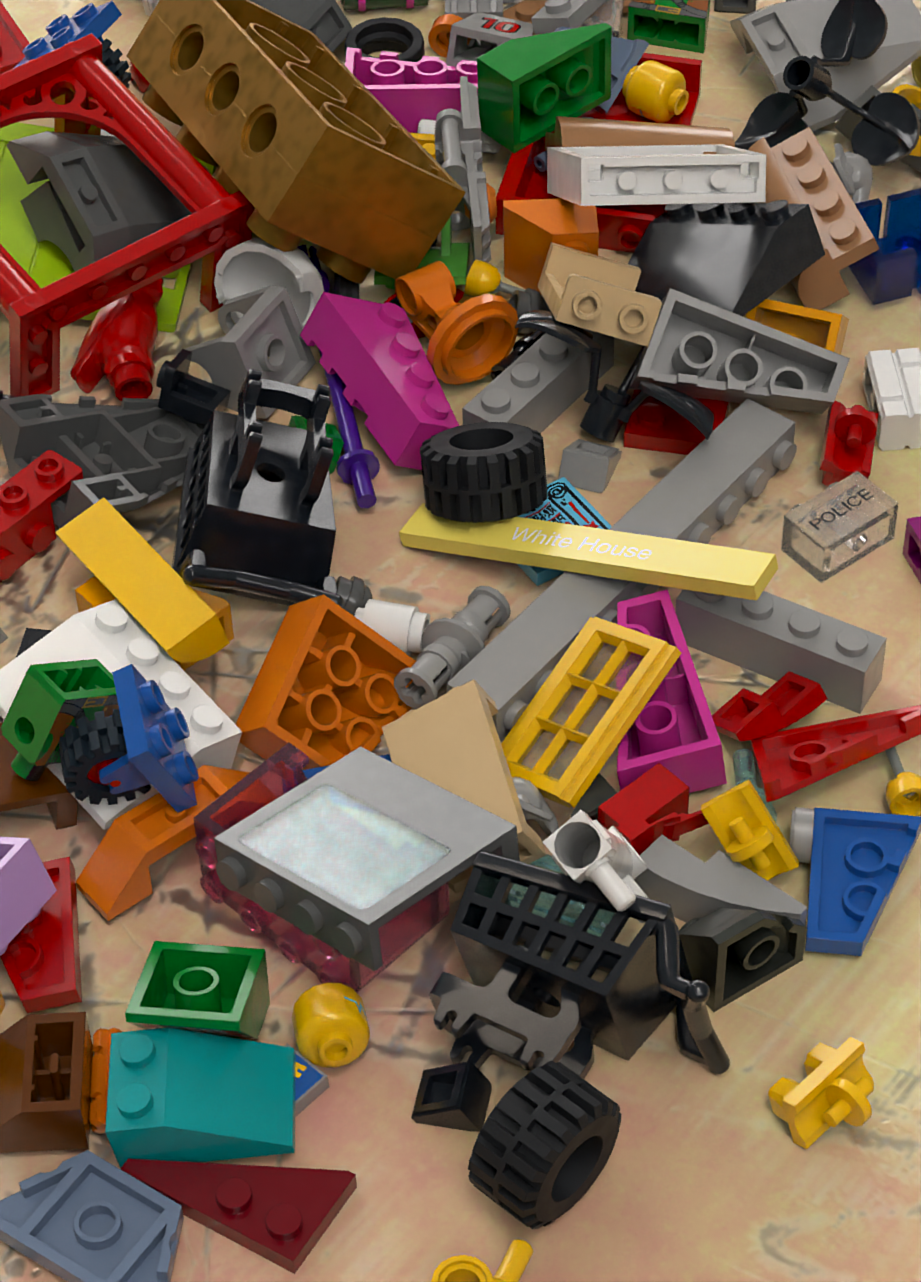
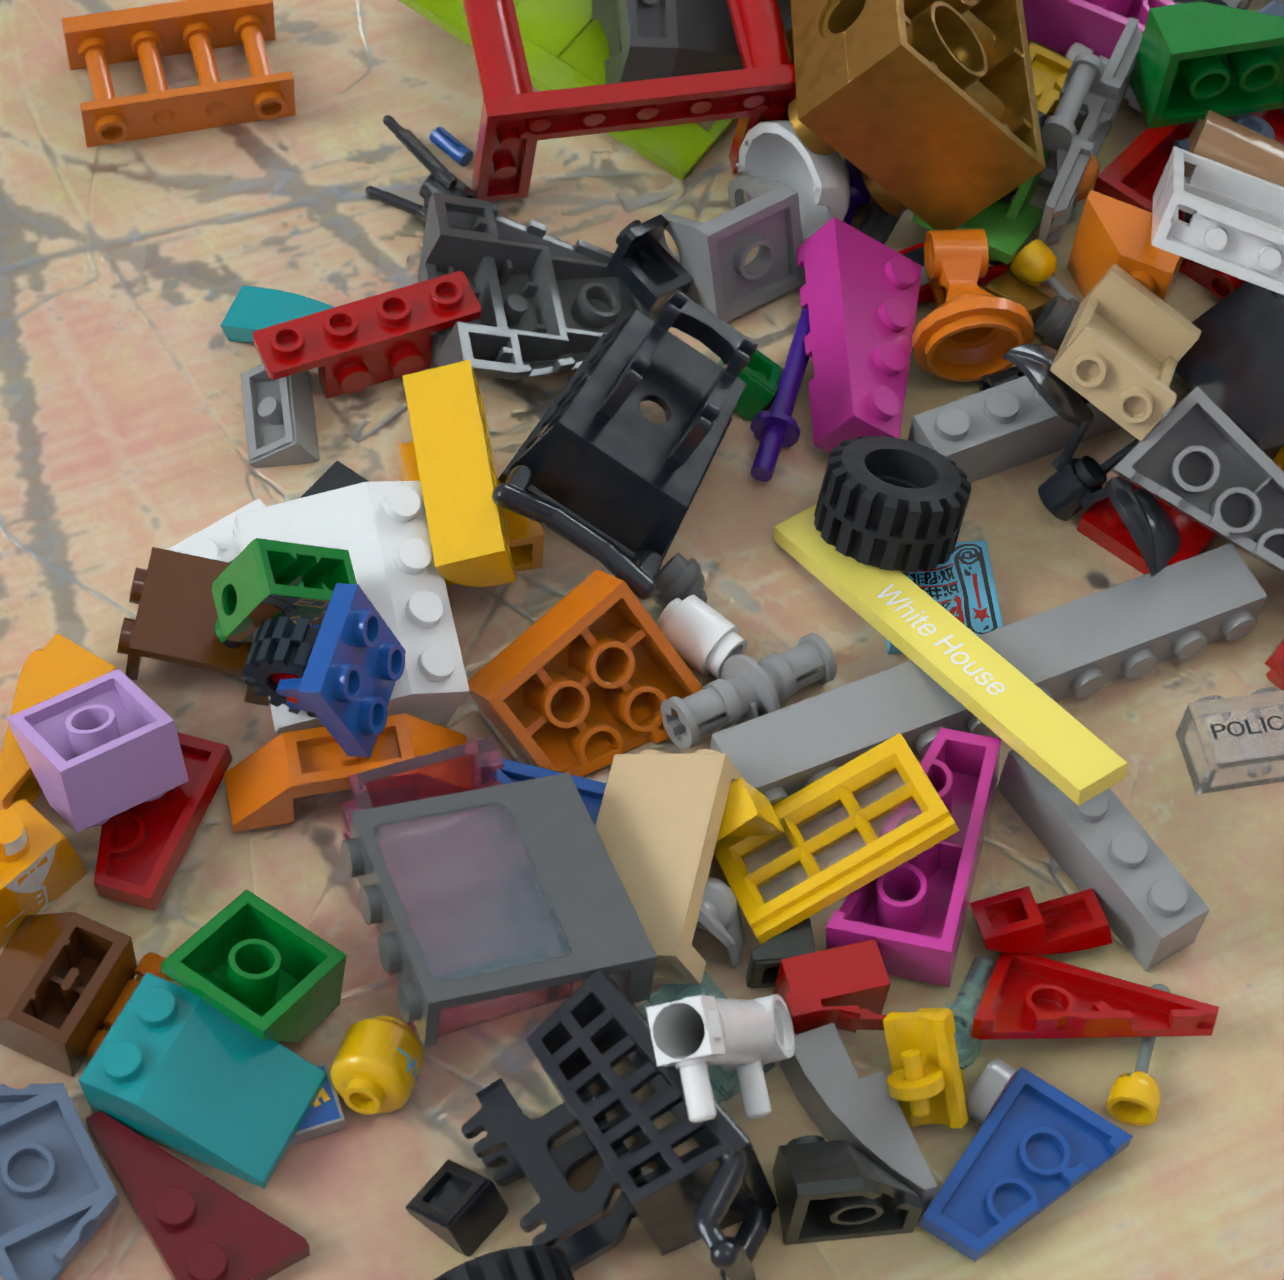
camera: 20 degrees right, 10 degrees up
red animal [70,278,164,401] -> none
light grey slope [558,439,622,493] -> none
none -> yellow slope [717,778,784,842]

